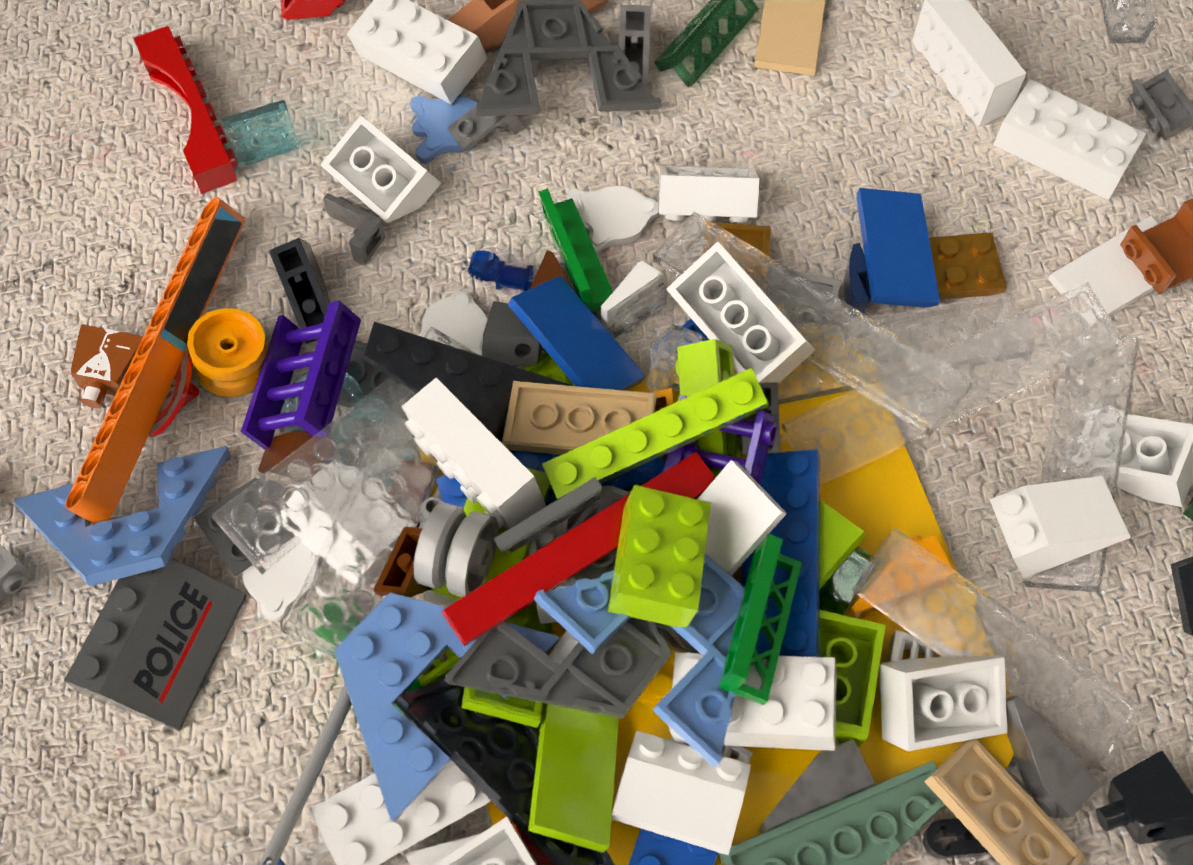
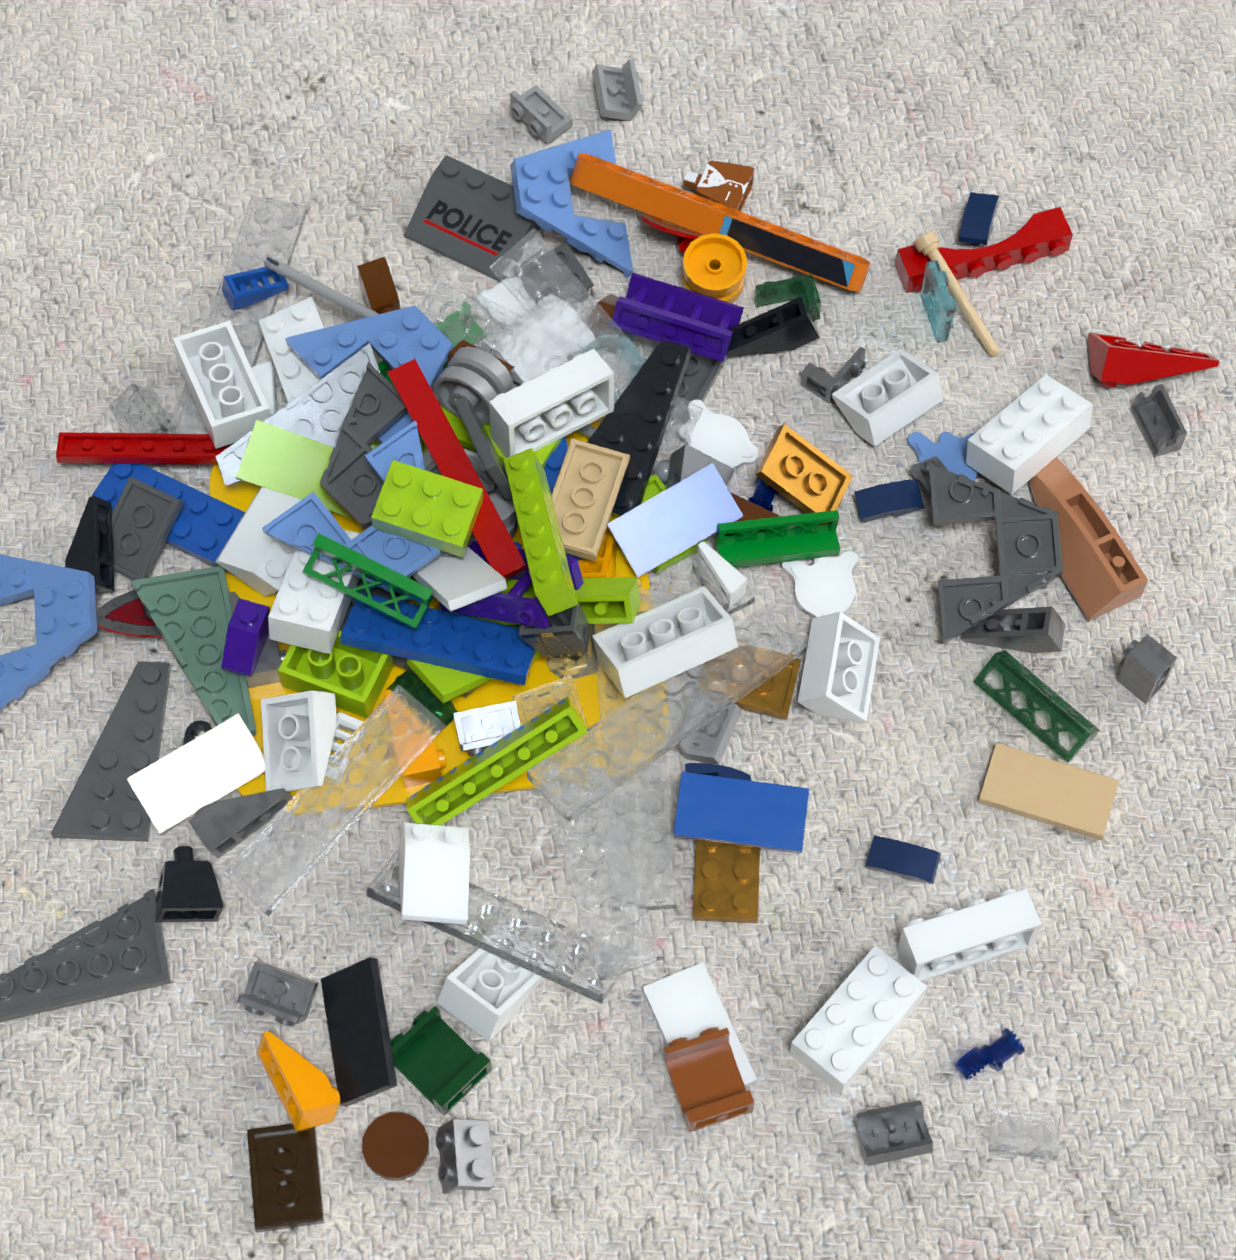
camera: 100 degrees right, 0 degrees up
none -> dark purple slope [221,598,270,678]
none -> reddish brown slope [357,256,400,314]
none -> lime brick [406,697,587,826]
none -> bracket [453,700,521,756]
none -> clear green bracket [755,274,821,320]
none -> plate [755,424,853,525]
none -> dark blue slope [854,479,924,523]
none -> dark blue slope [866,835,941,884]
none -> tan piece [913,231,999,357]
none -> clear blue connector [955,1028,1025,1080]
none -> dark blue slope [959,192,999,245]

